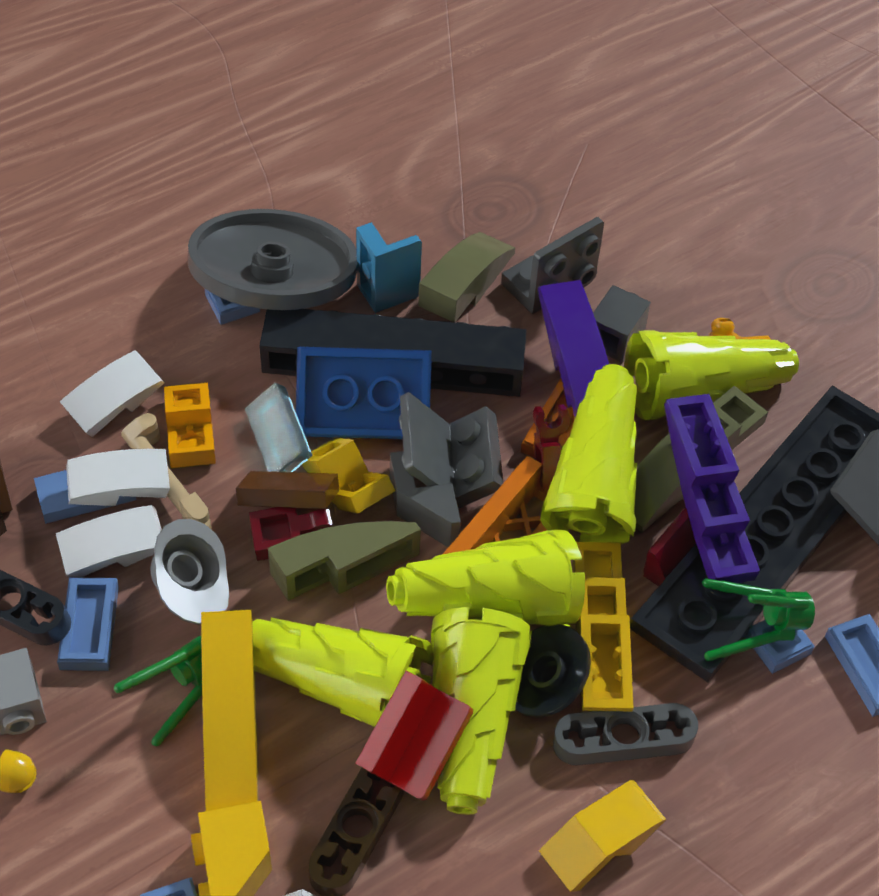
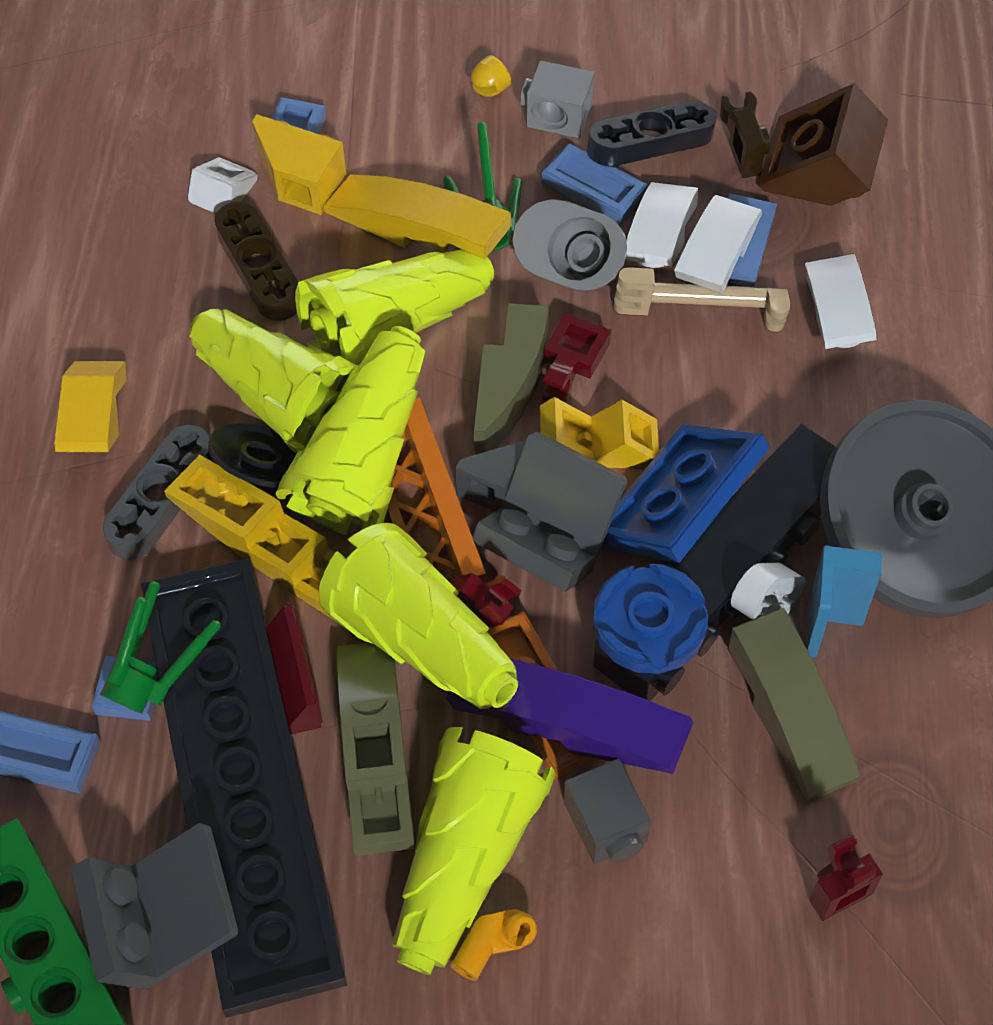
camera: 130 degrees right, 5 degrees up
light orange slope [164,382,216,468] -> none
reddish brown tile [236,471,339,509] -> none
clear light blue tile [244,382,313,472] -> none
red panel [355,671,473,801] -> none
dark grey bracket [501,217,604,314] -> none
dark purple slope [664,394,760,583] -> none
none -> blue tile [593,564,708,674]
none -> white beam [731,563,806,620]
none -> dark red plate [809,834,883,921]

